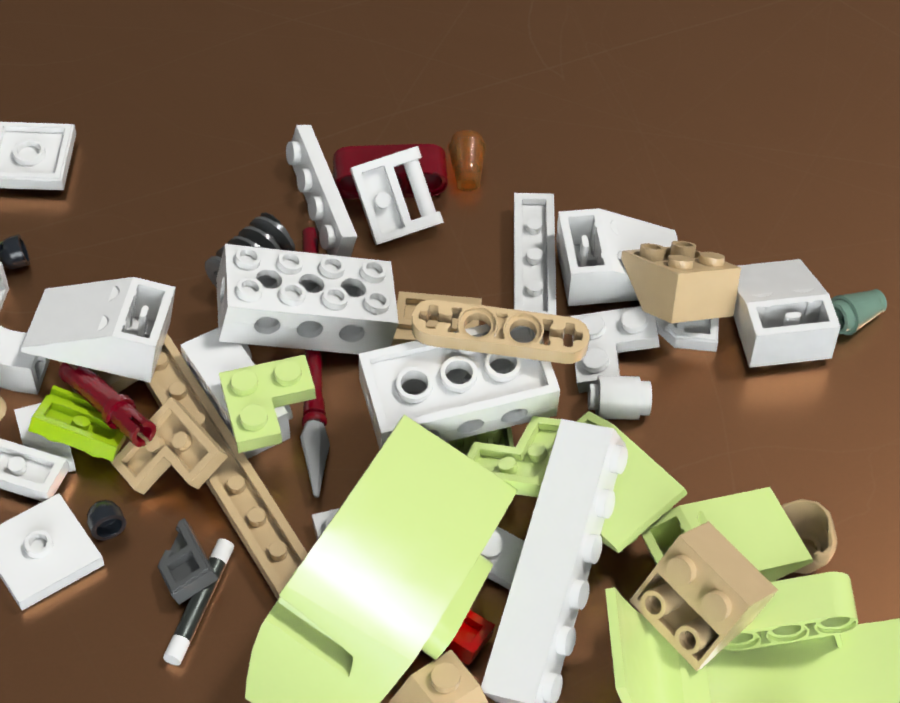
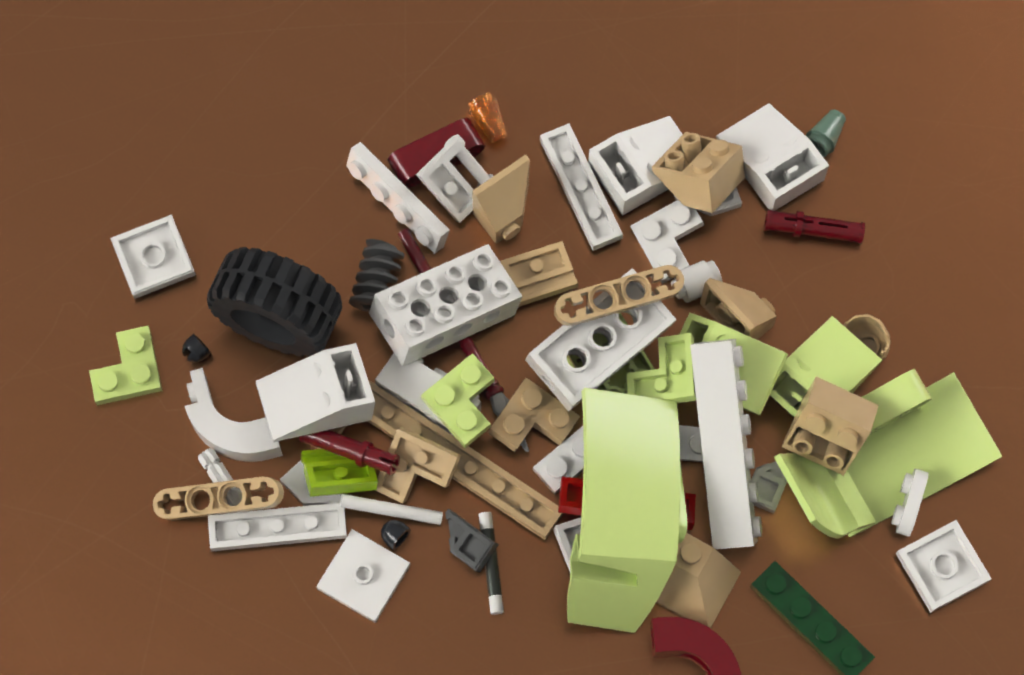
camera: 25 degrees left, 20 degrees up
none -> black tyre [207,247,342,357]
none -> white bar [340,494,443,525]
none -> tan slope [472,154,530,244]
none -> tan plate [487,378,580,452]
none -> tan slope [700,278,777,340]
none -> white tile [751,461,787,514]
none -> dark red pin [764,209,865,244]

